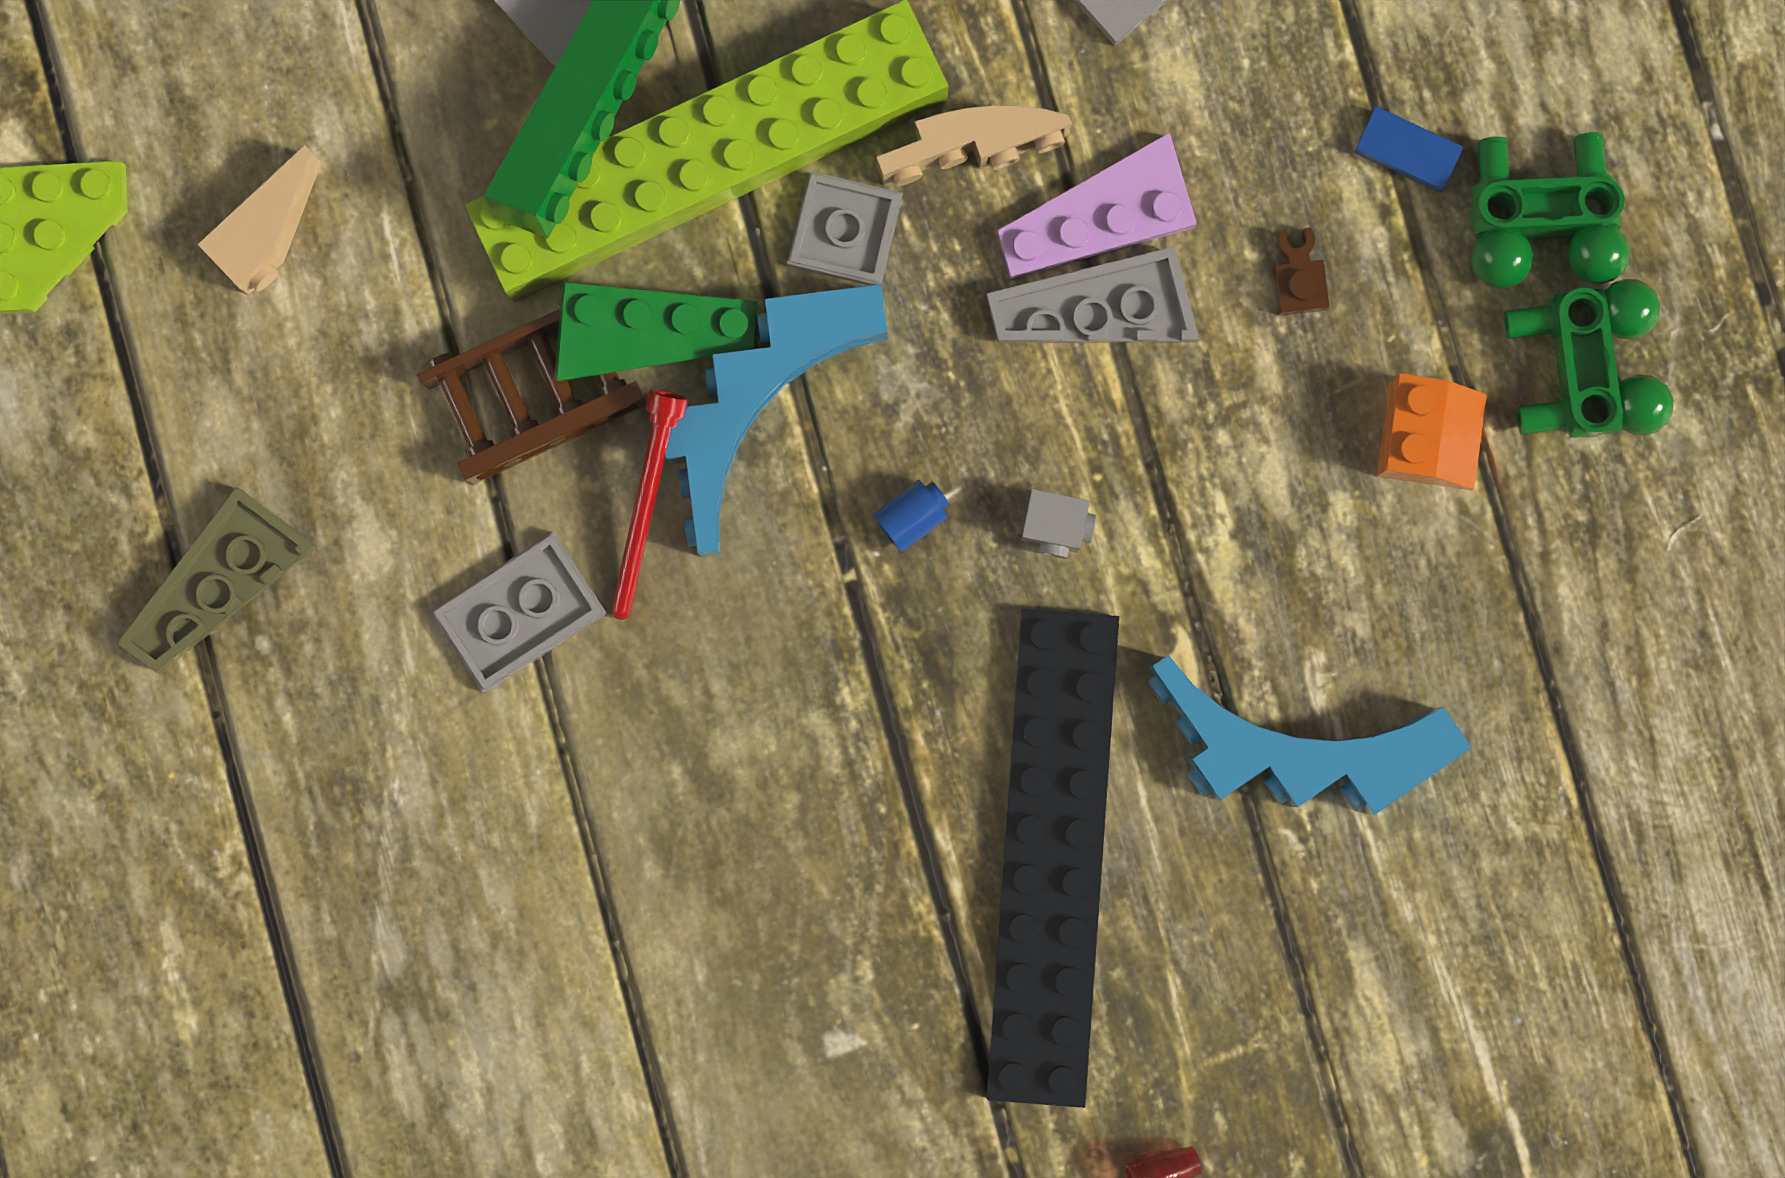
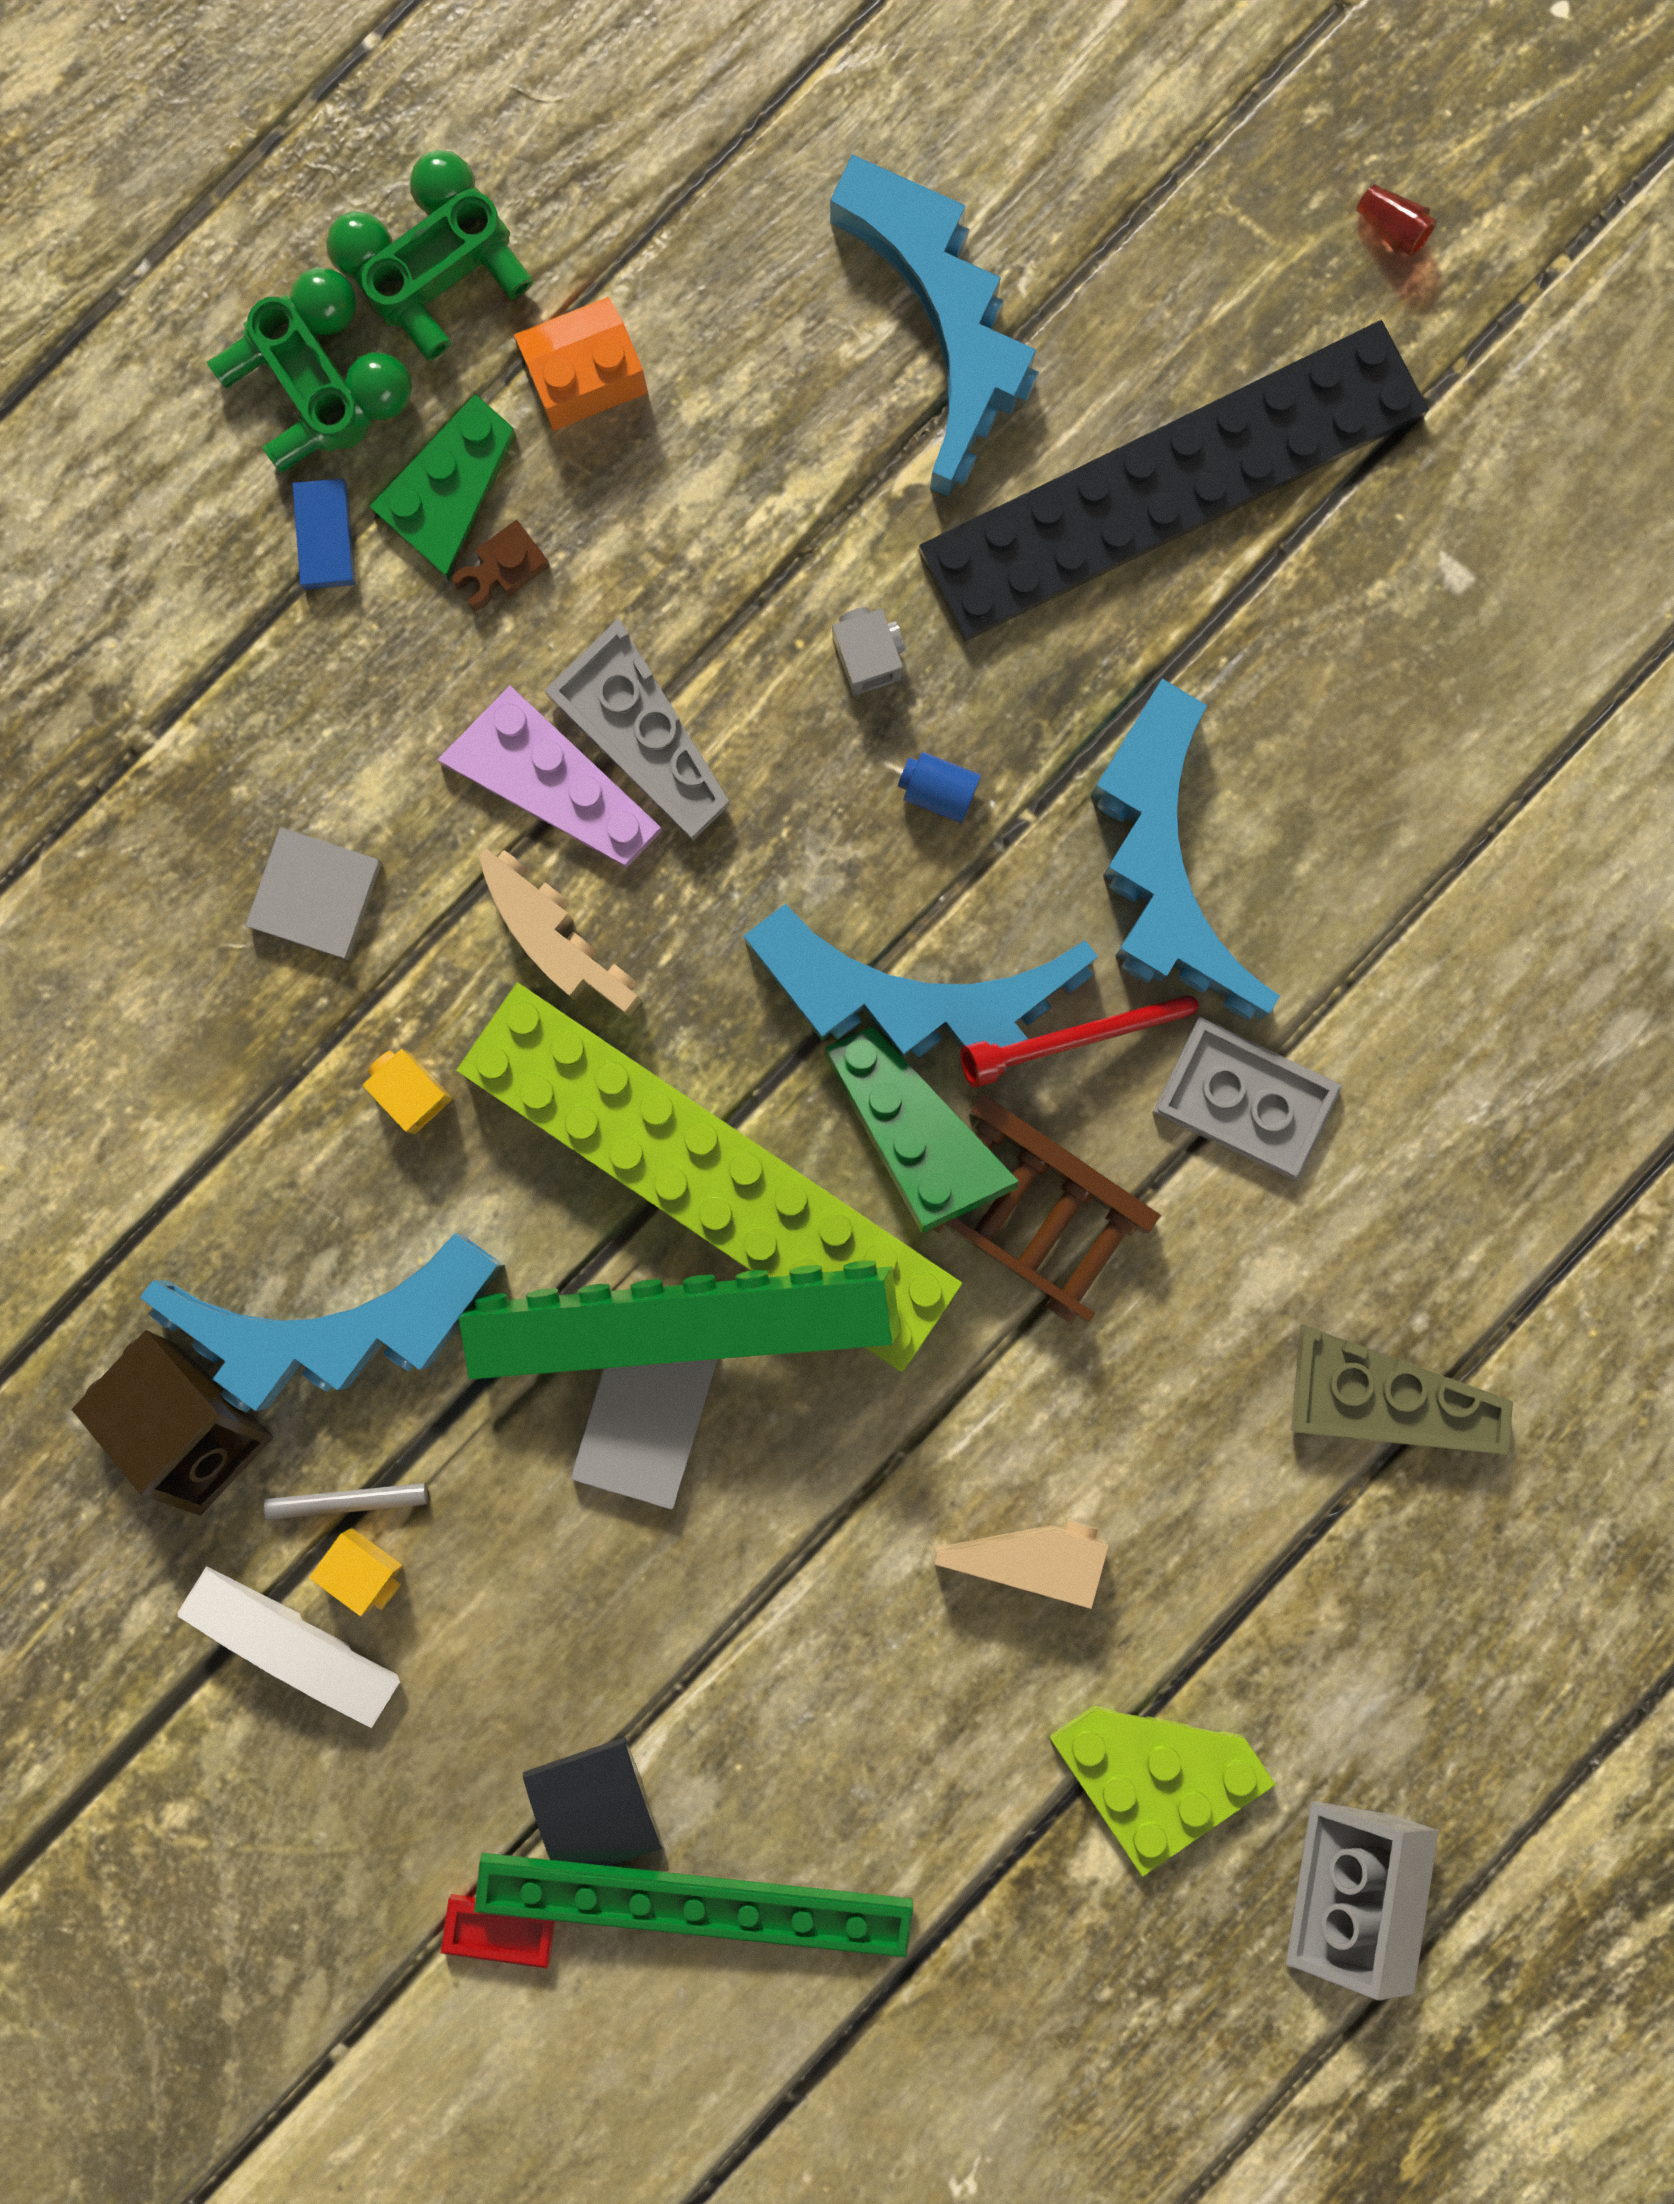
camera: 120 degrees left, 0 degrees up
light grey tile [787,171,903,286] -> none
none -> green wing [369,394,516,581]
none -> dark azure arch [1091,678,1280,1020]

